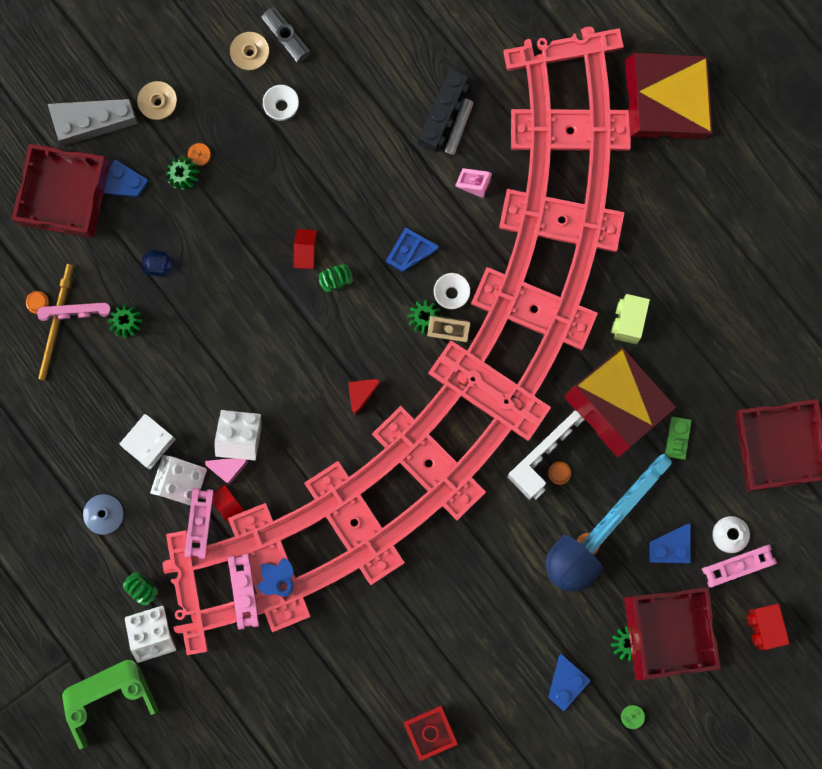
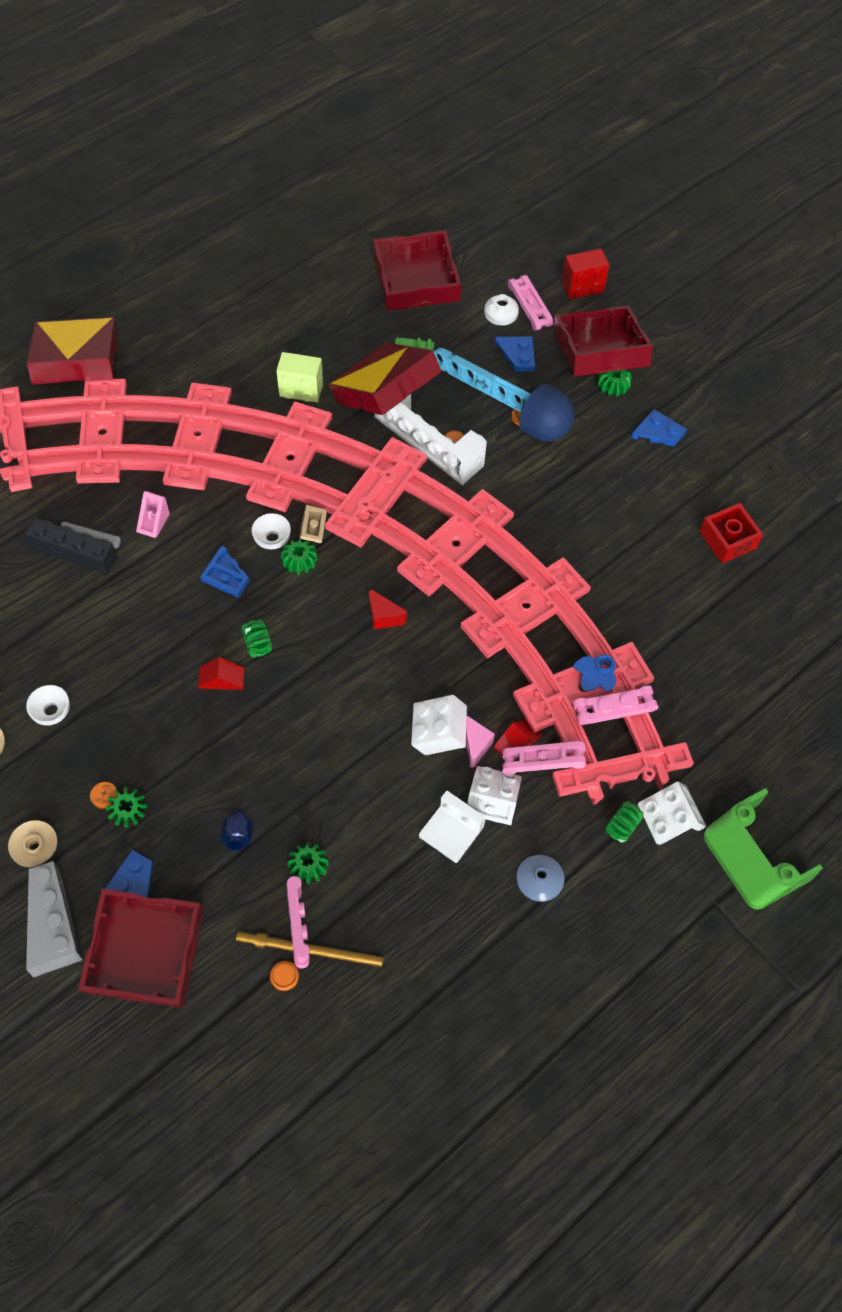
camera: 100 degrees left, 20 degrees down
bright green piece [621,705,645,729] -> none

